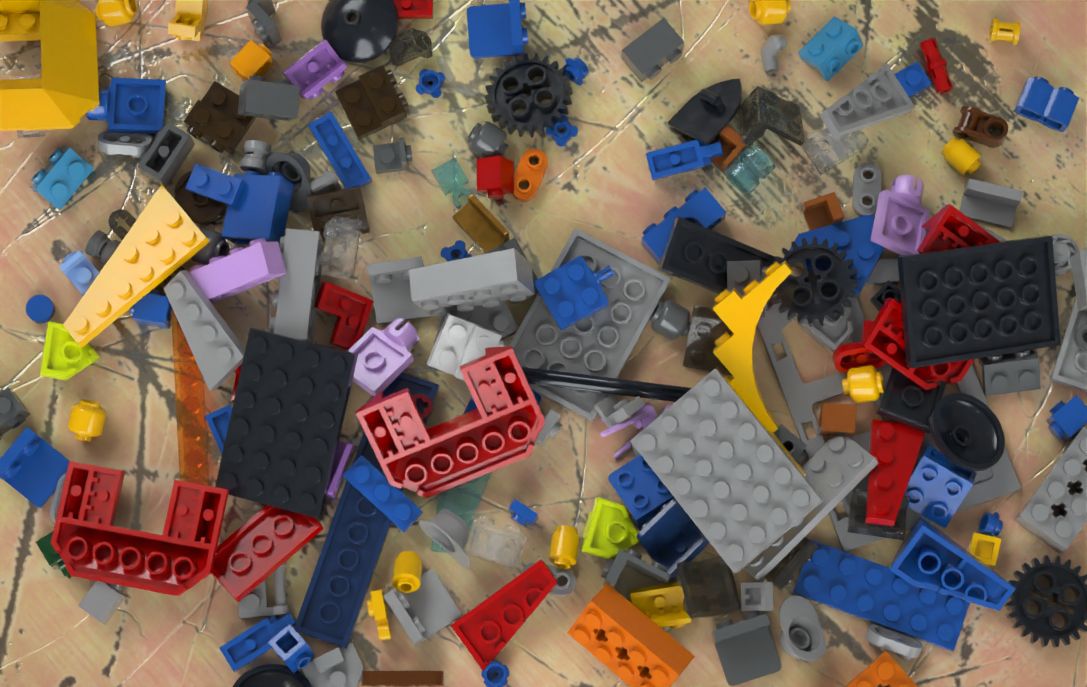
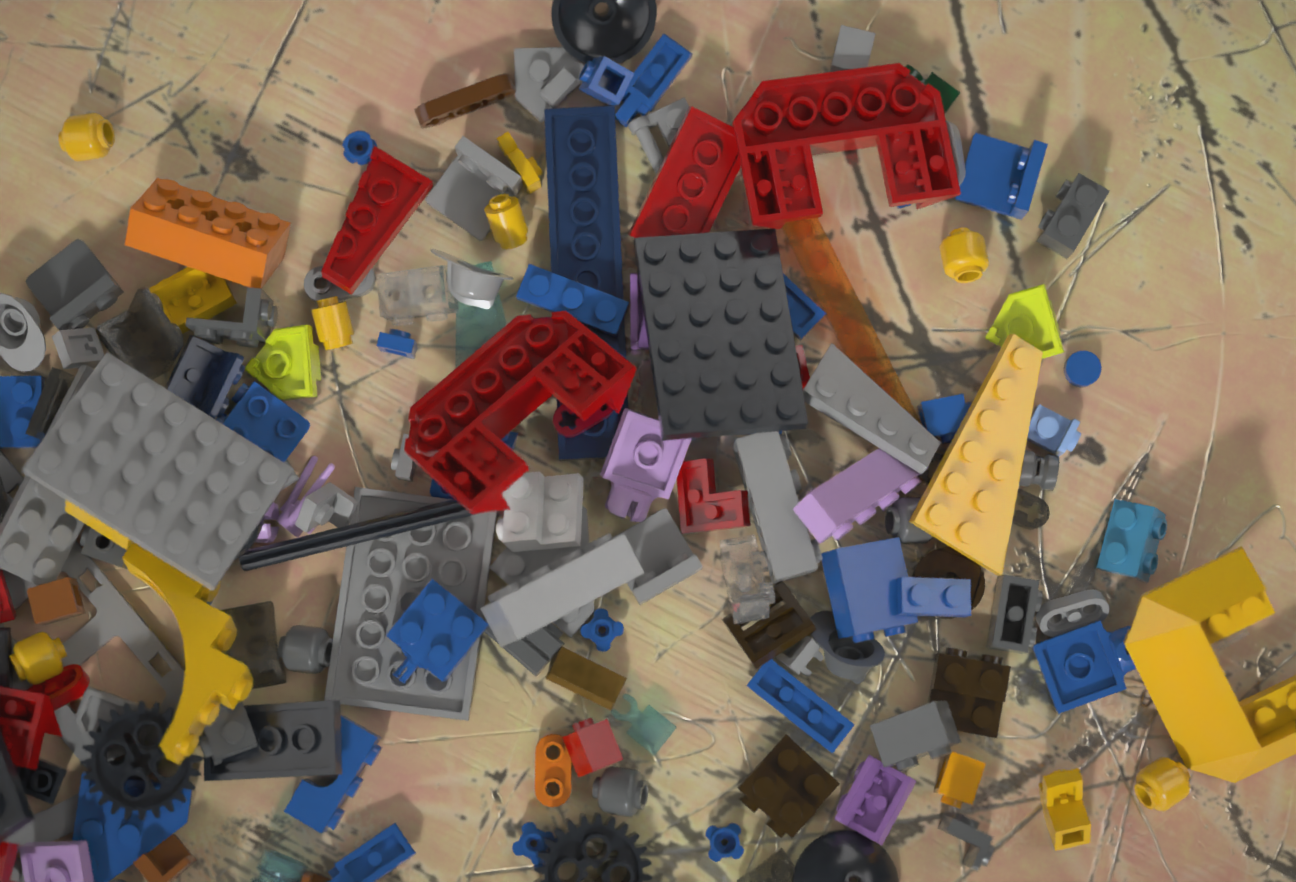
camera: 155 degrees right, 5 degrees up
light grey wheel [240,140,271,174] -> none
dark grey bracket [373,137,413,174] -> none

